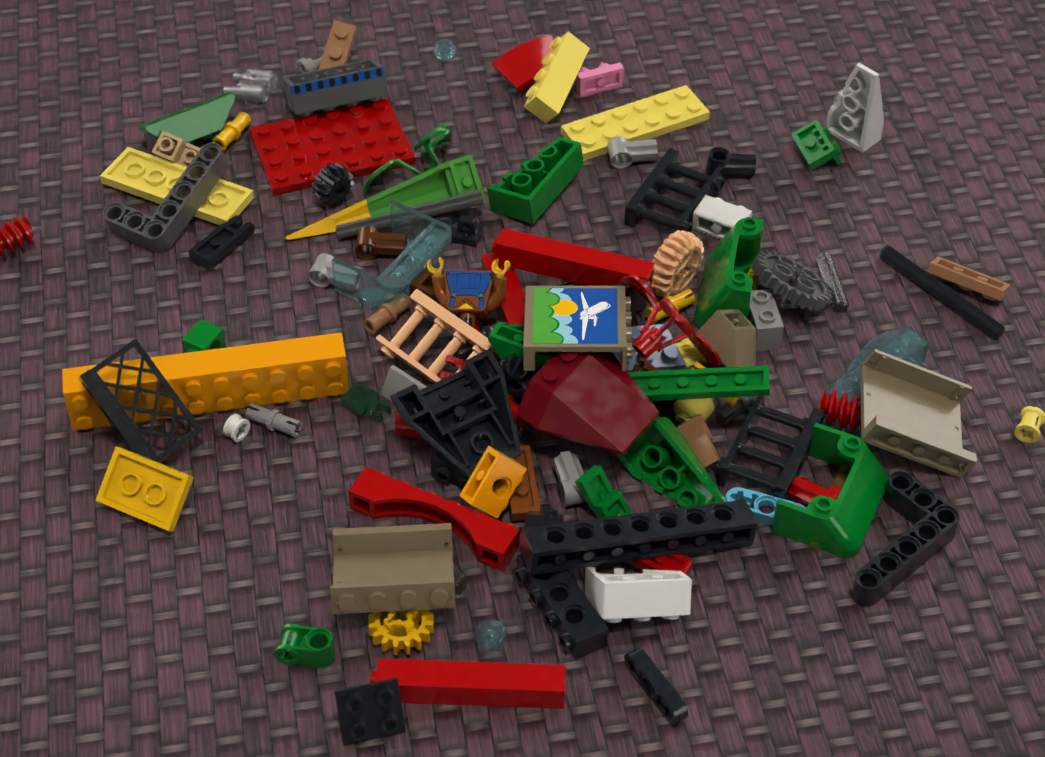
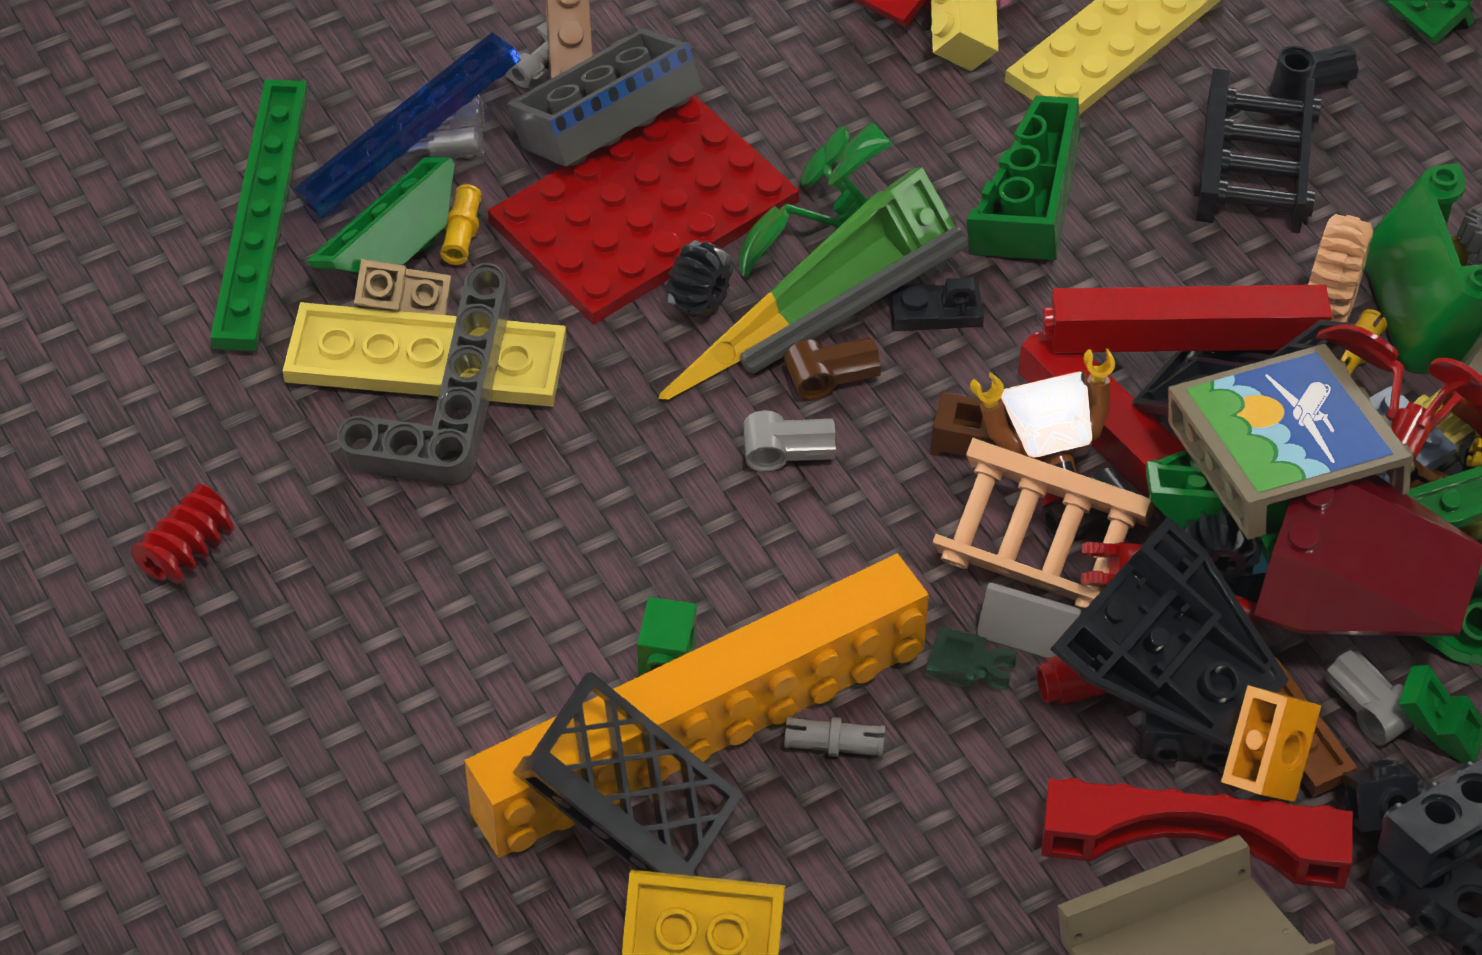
camera: 20 degrees left, 5 degrees up
black hinge [189,215,255,269] -> none
white bush [223,414,250,442] -> none
clear light blue windscreen [331,200,452,307] -> none
medium nougat pin [363,293,412,334] -> none
light grey piece [607,136,658,169] -> none
white brick [692,195,752,240] -> none
none -> green plate [210,79,308,351]
none -> clear blue plate [293,32,521,218]

